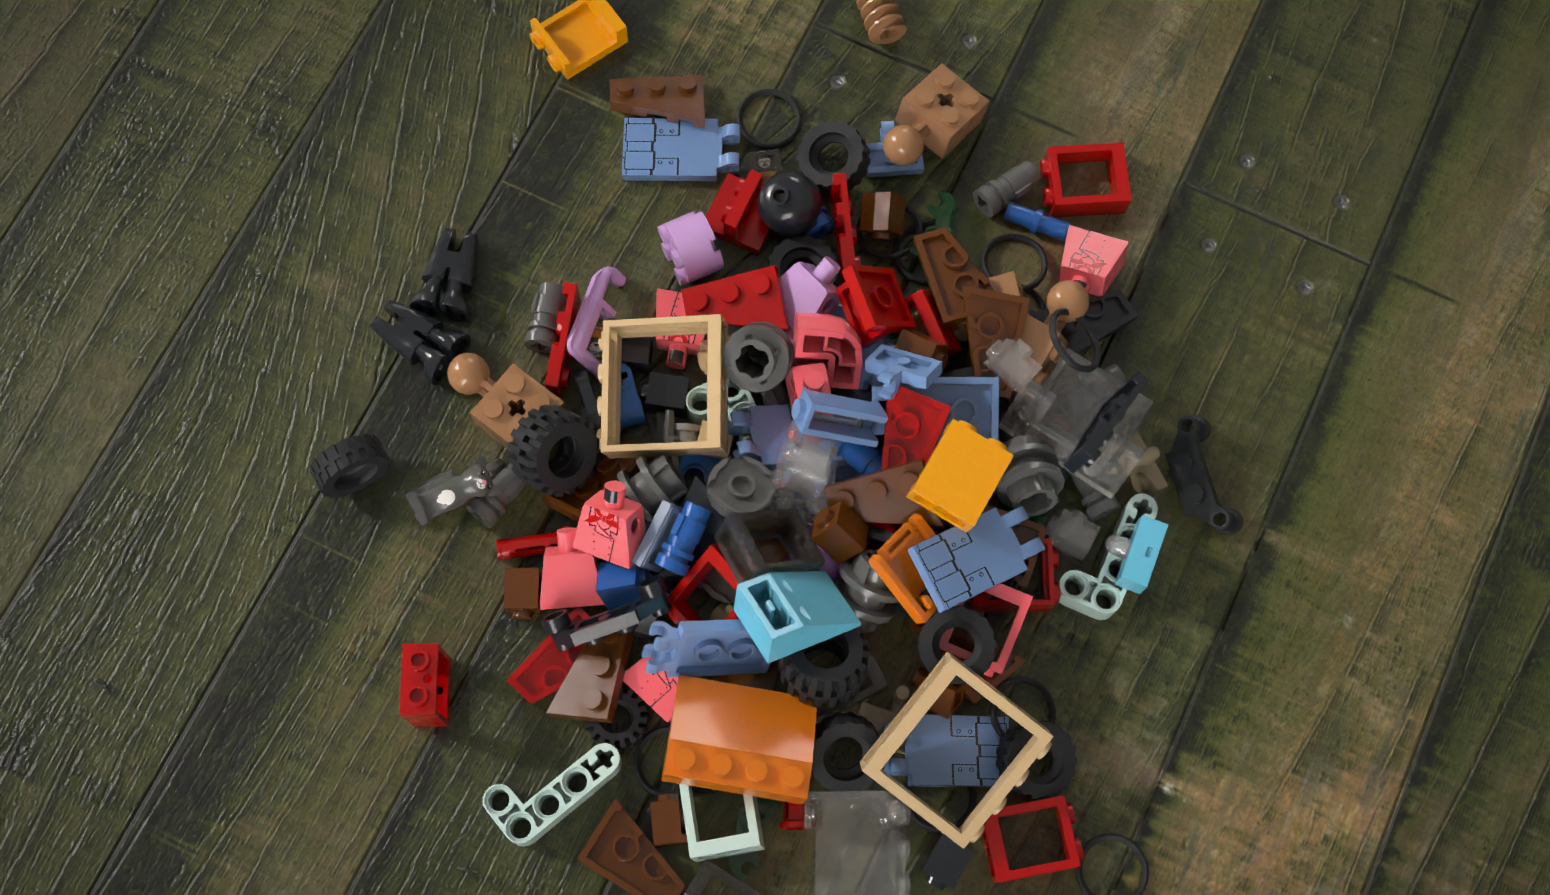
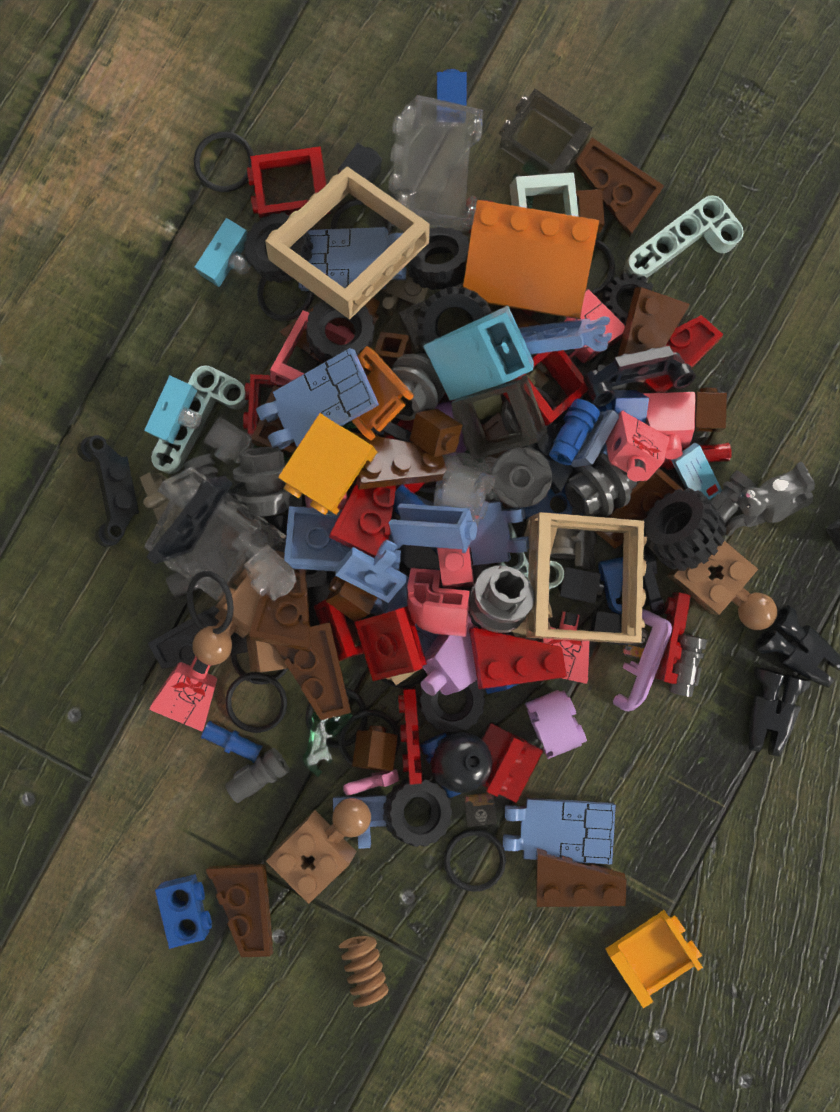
camera: 175 degrees left, 15 degrees up
red window [399,643,451,727] -> none
red window [1039,142,1132,218] -> none
none -> blue brick [155,874,212,949]
none -> medium azure piece [195,218,251,287]
none -> reddish brown wing [206,864,273,958]
none -> bright pink bar [343,769,400,796]
none -> reddish brown brick [374,332,412,369]
none -> medium azure tile [671,443,722,500]

